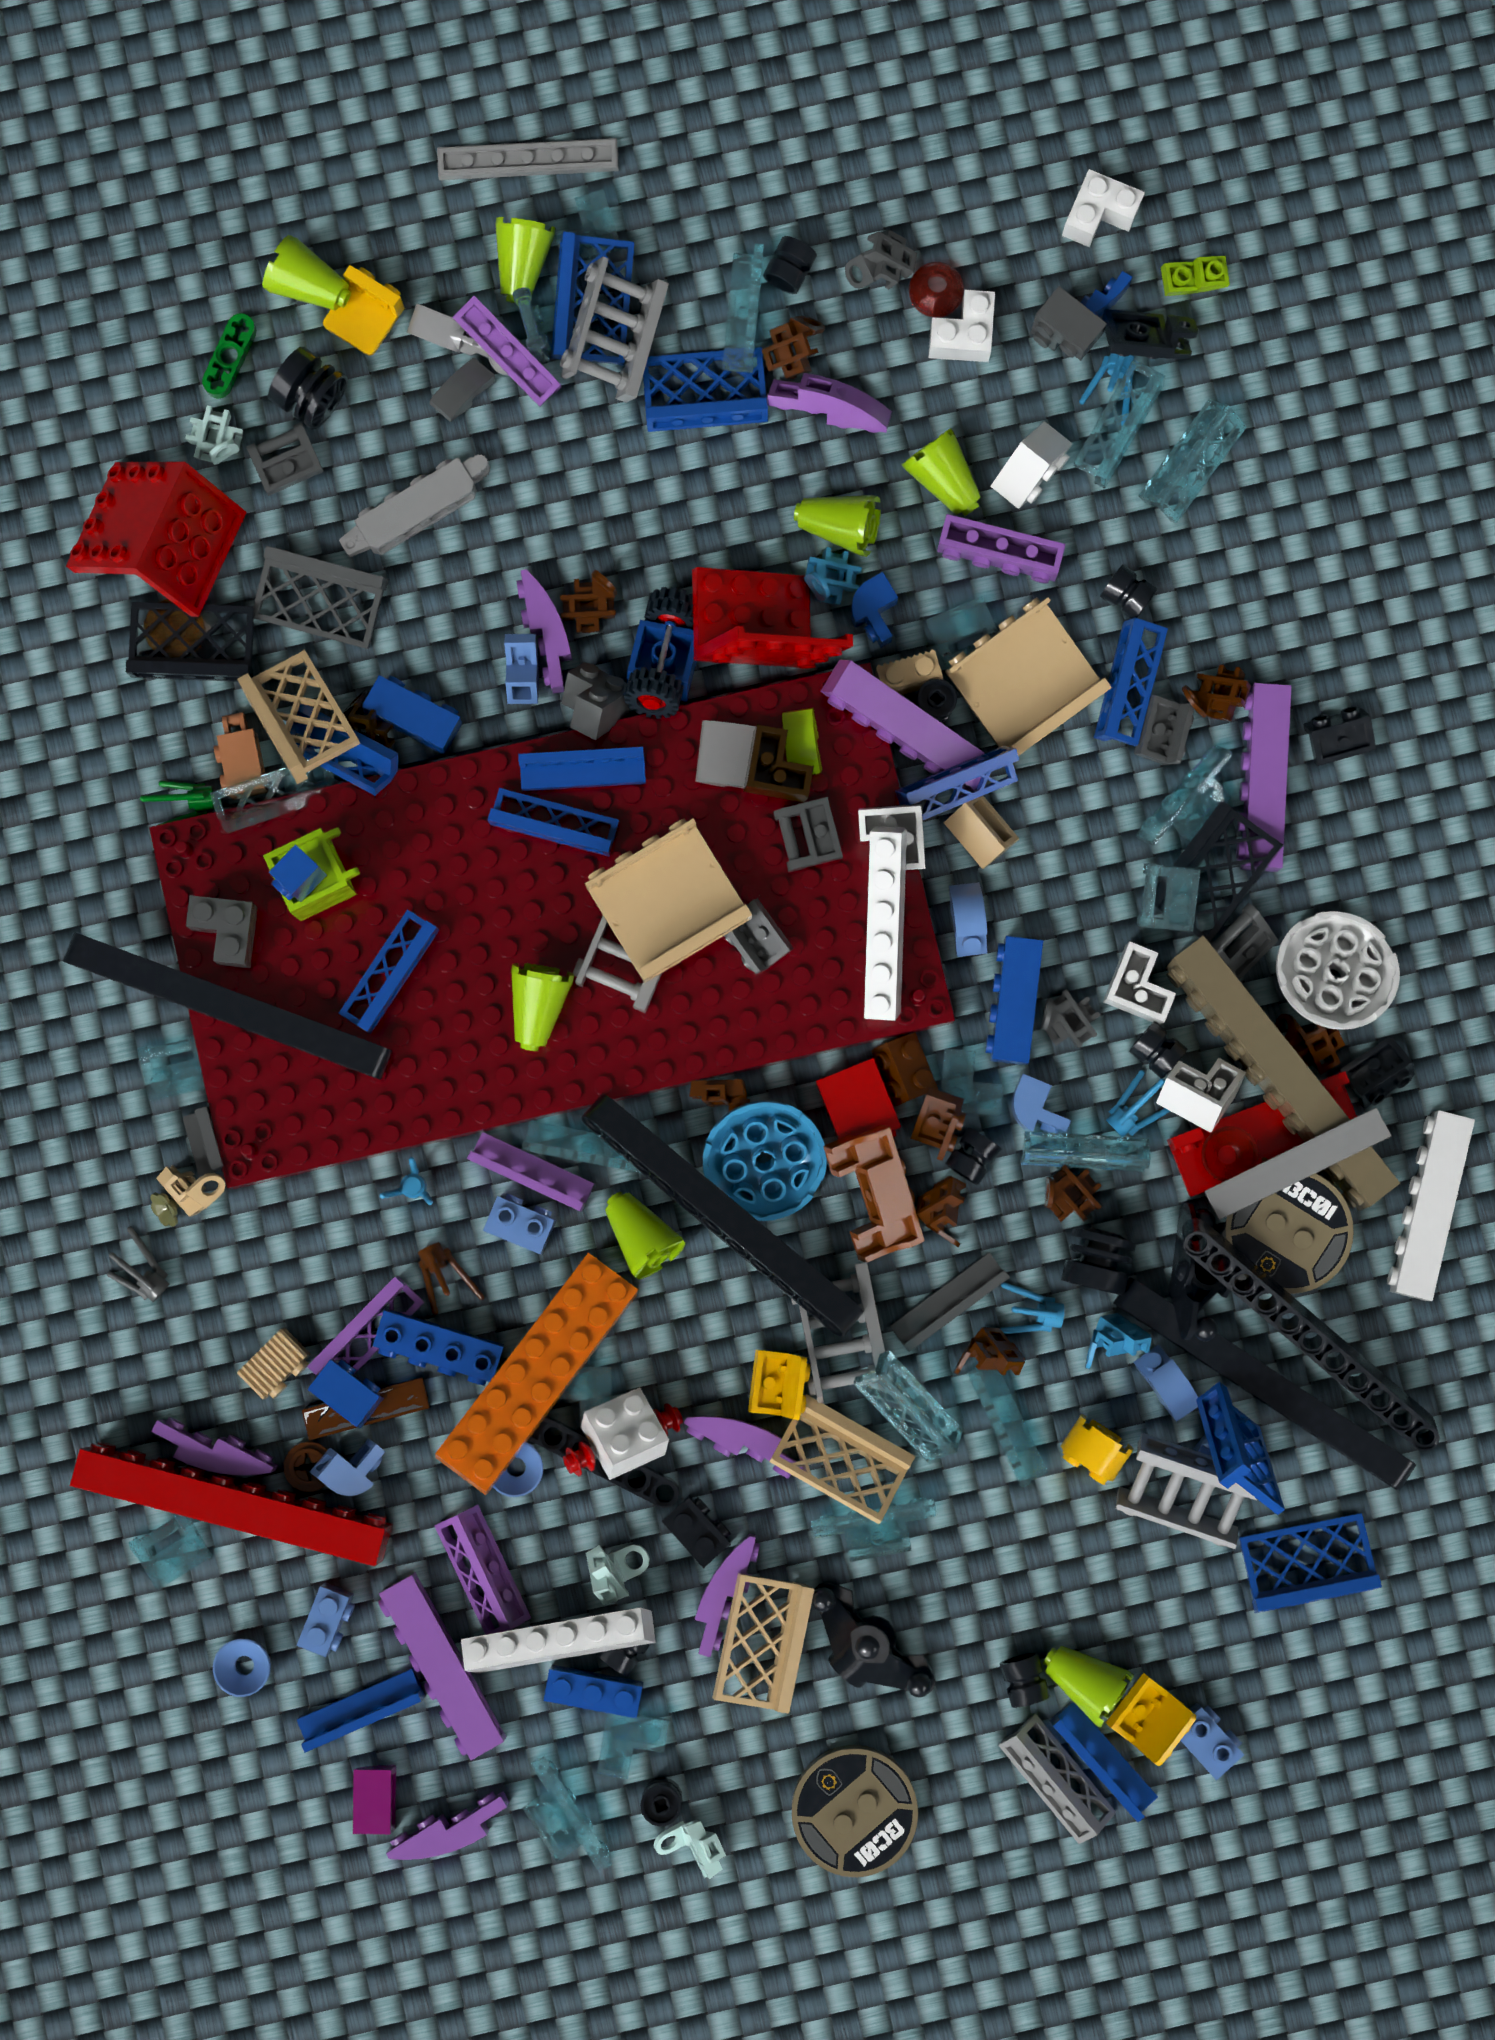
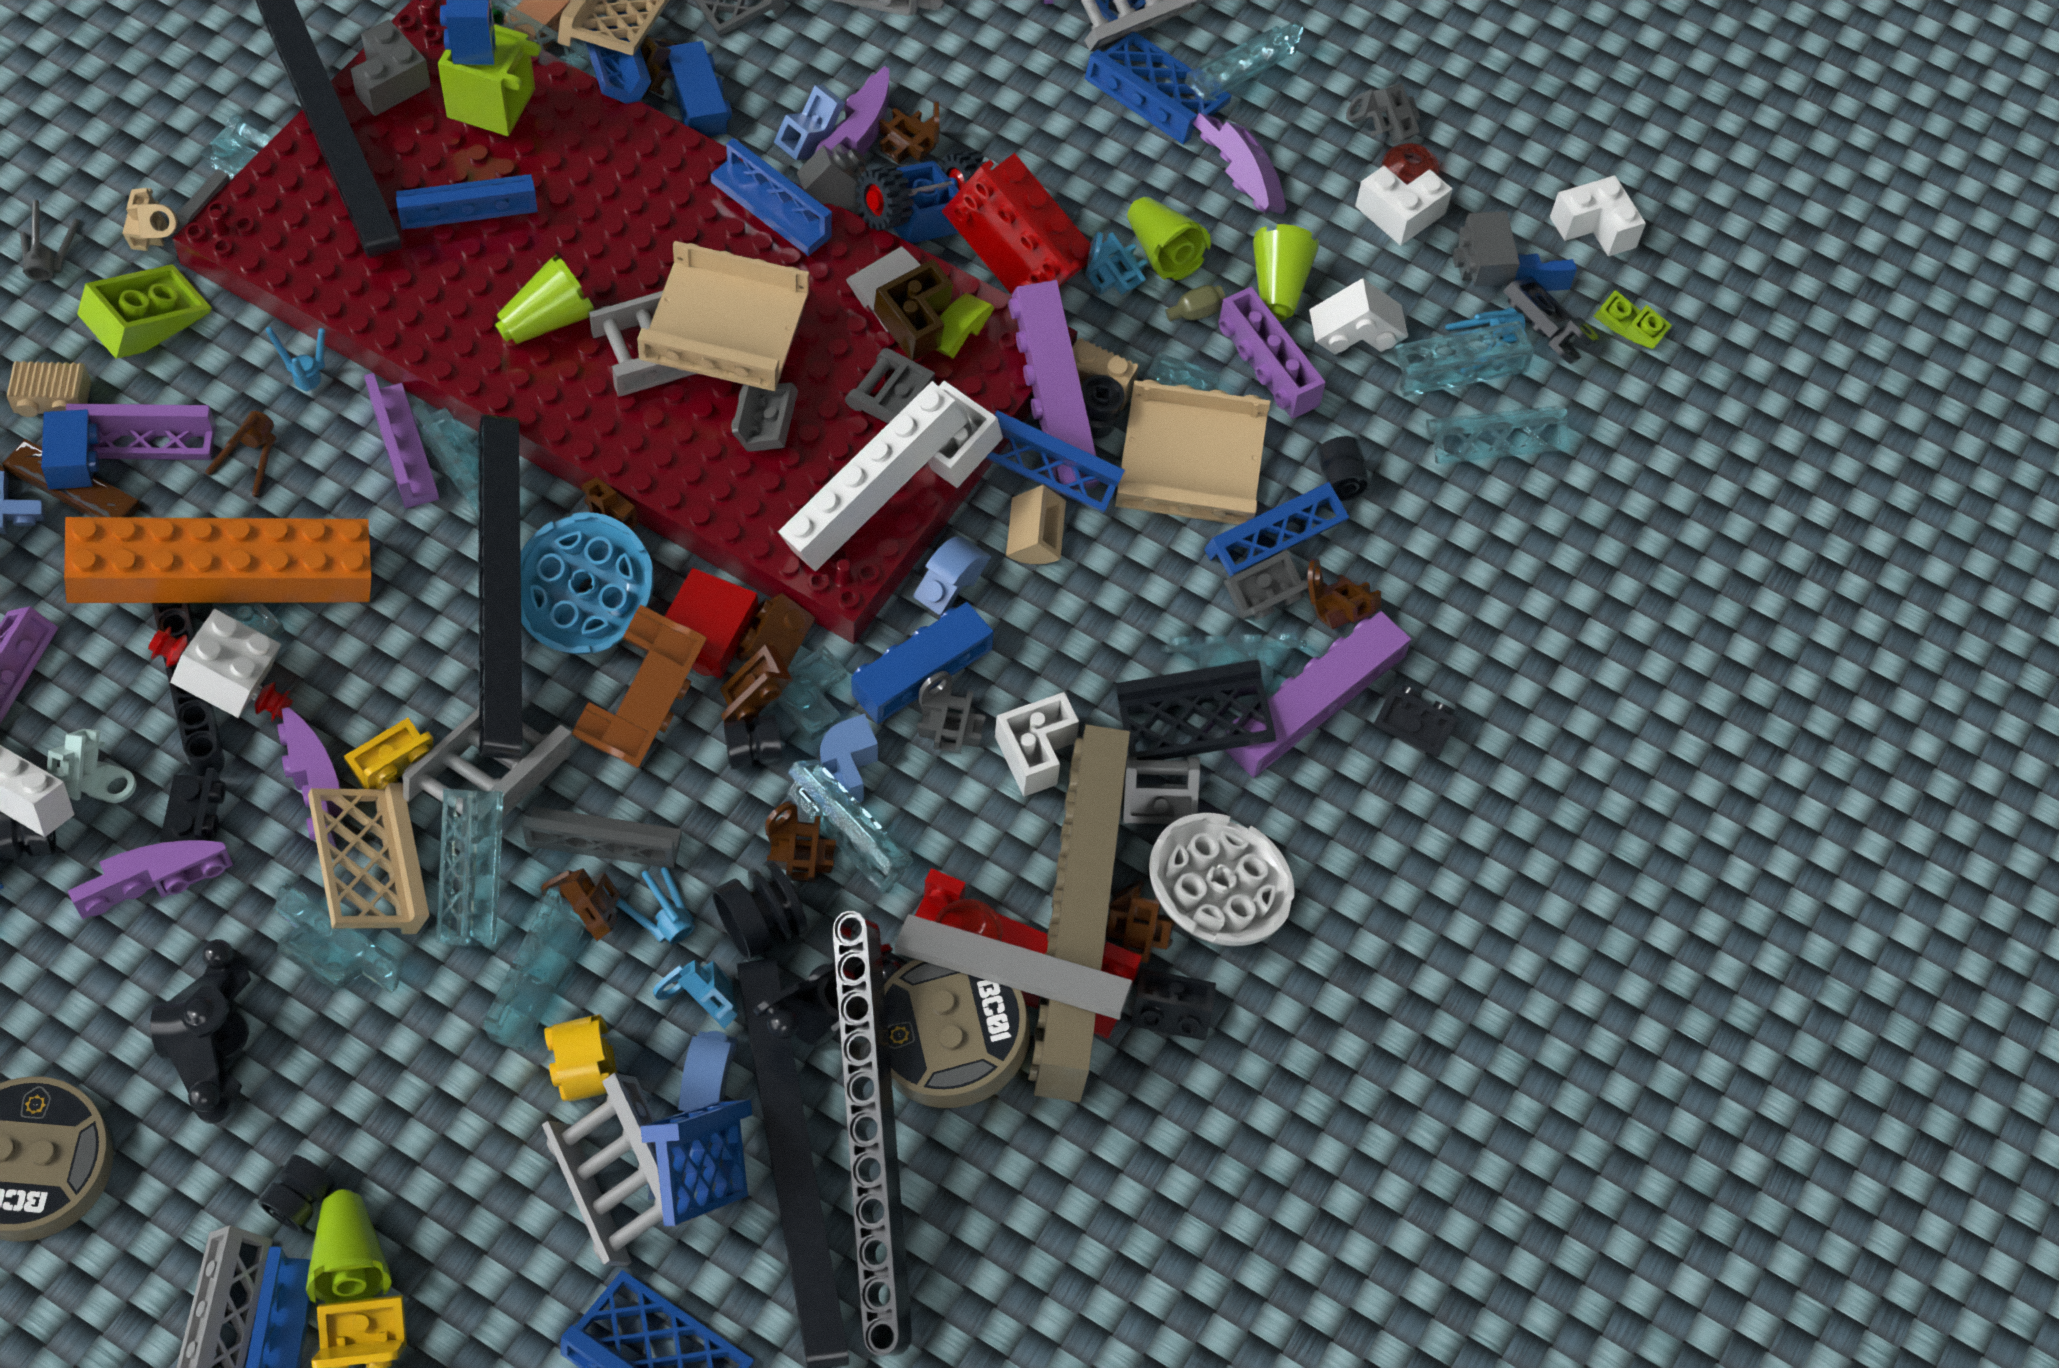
camera: 35 degrees right, 25 degrees down
olive plant [150,1192,180,1227] -> none
blue brick [373,1308,504,1386] -> none
medium blue brick [483,1193,557,1255] -> none
blue fence [488,788,619,857] -> none
medium blue piece [493,1442,543,1497] -> none
lime cone [605,1192,686,1280] -> none
tan fence [712,1573,814,1714] -> none
reddish brown piece [762,316,825,379] -> none
black wheel [763,236,817,294] -> none
blue brick [851,572,898,648] -> none
reddish brown piece [916,1176,966,1248] -> none
dark azure plant [1106,1070,1170,1138] -> none
black wheel [1128,1021,1188,1078] -> none
clear light blue plate [1137,863,1201,932] -> none
white brick [1156,1058,1246,1132] -> none
white brick [1387,1110,1475,1301] -> none
none -> lime slope [77,264,212,359]
none -> olive plant [1165,285,1226,322]

